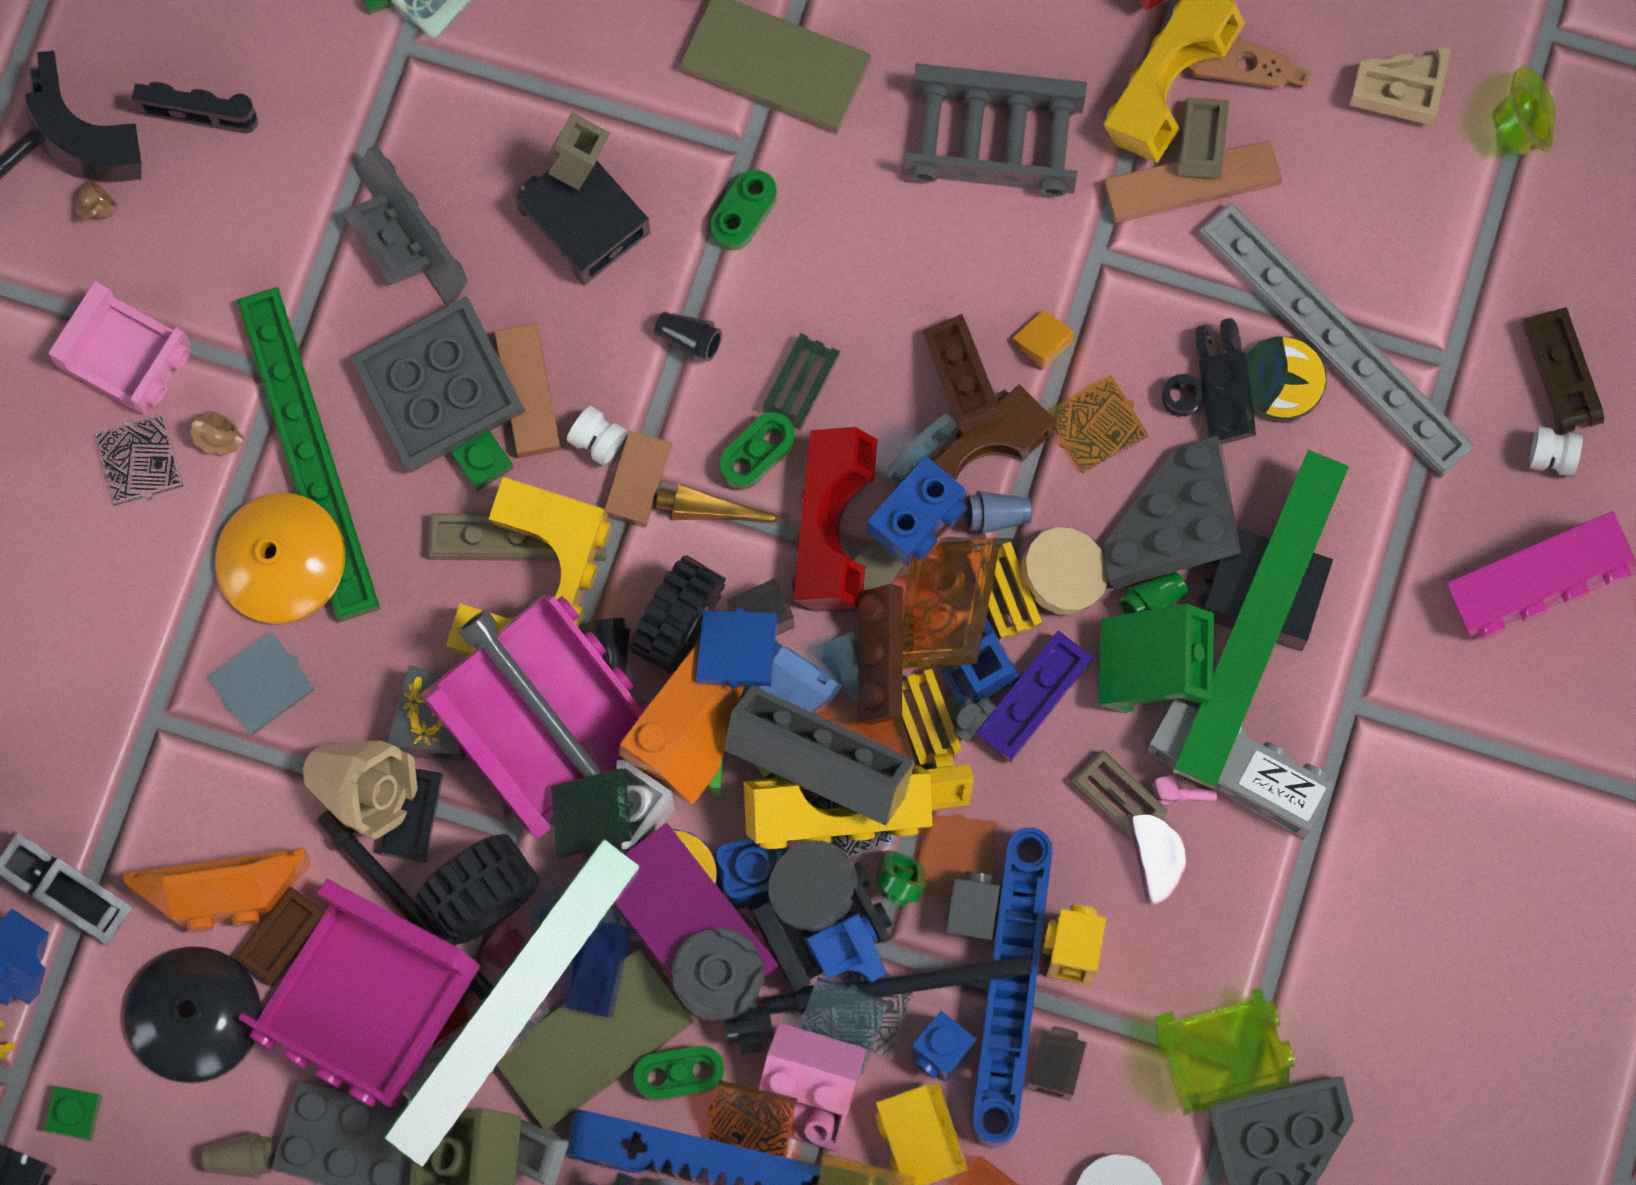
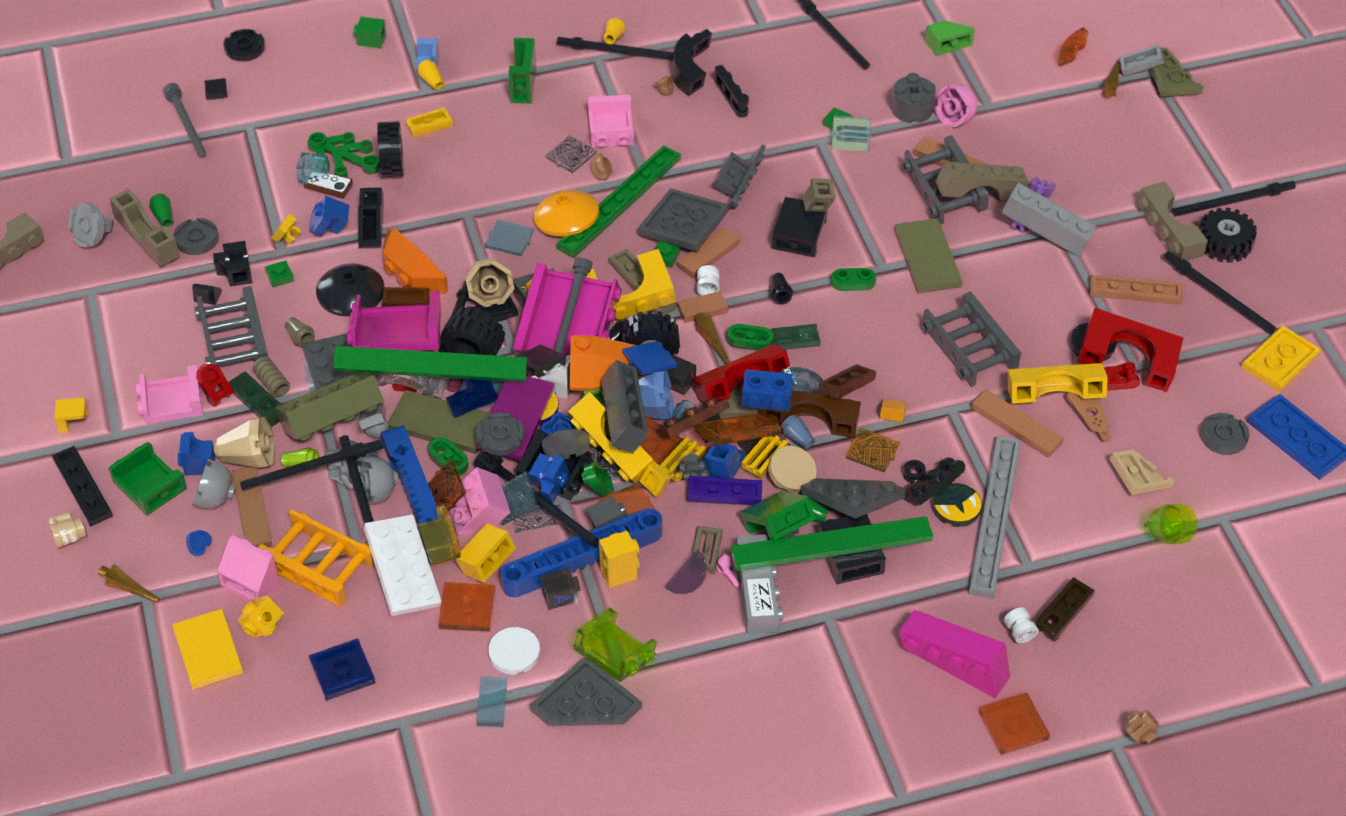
camera: 55 degrees right, 25 degrees down
blue brick [910,1010,977,1081] -> none
dark tan tile [1178,97,1229,179] -> none

